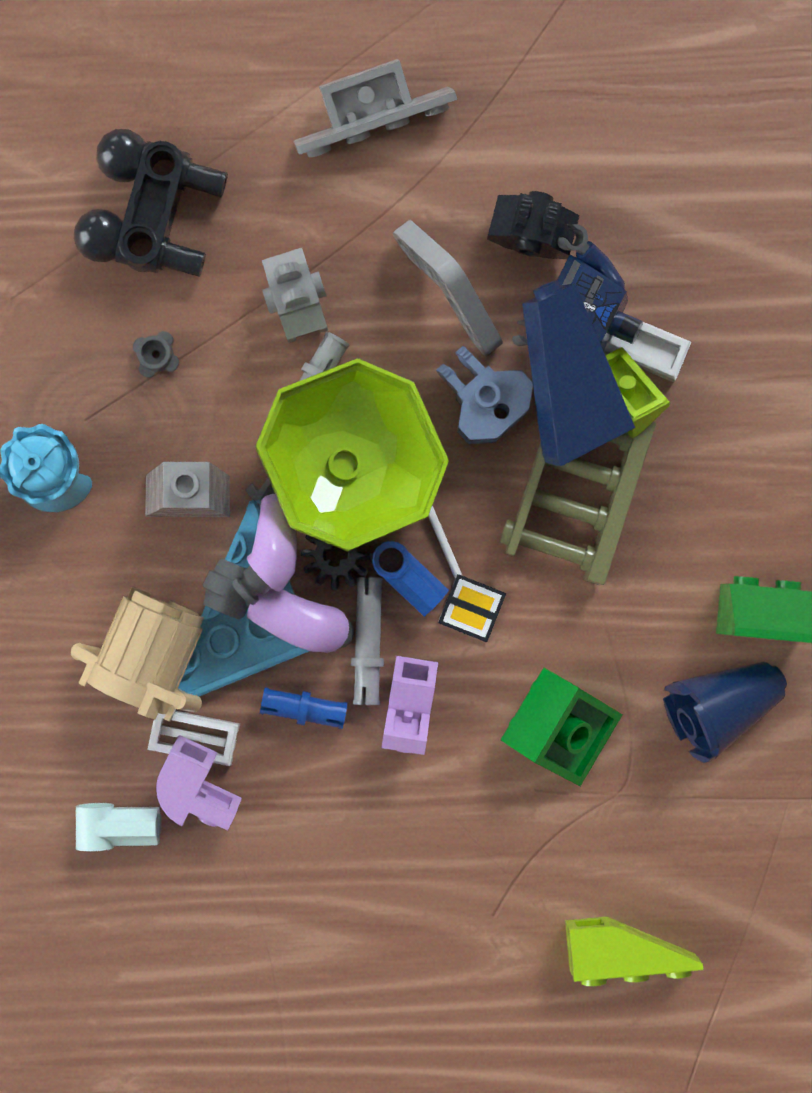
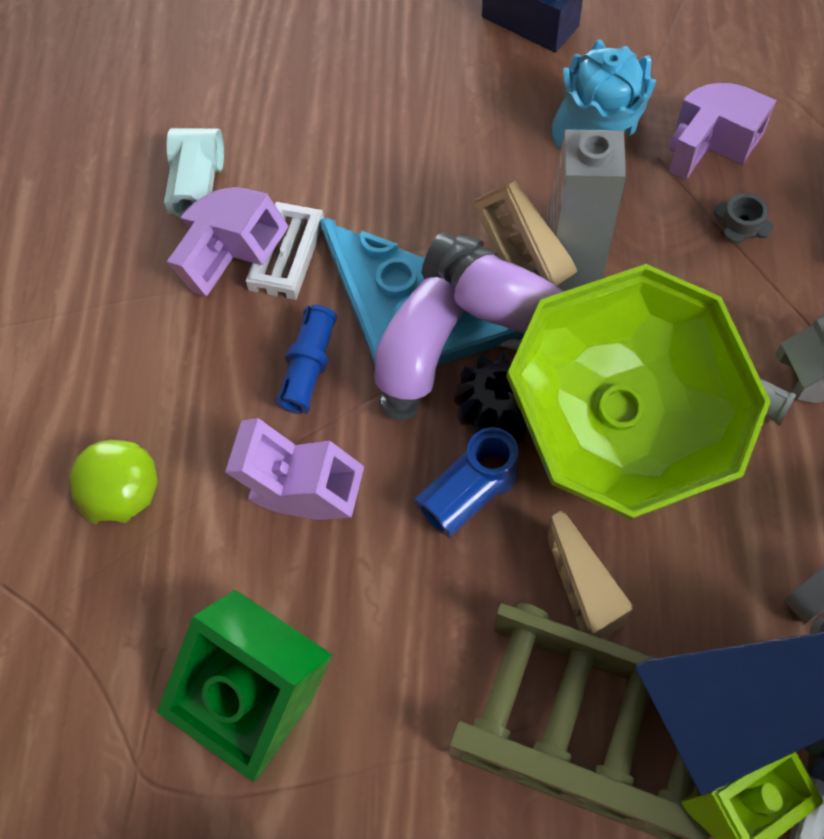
camera: 90 degrees right, 25 degrees down
tan container [71,587,204,722] -> none
light grey pin [351,577,384,705] -> none
piece [428,506,507,642] -> none
sand blue hinge [436,346,533,444] -> none
none -> lime hair [69,439,158,524]
none -> tan slope [472,180,578,286]
none -> tan slope [547,511,633,639]
none -> lavender brick [669,83,777,180]

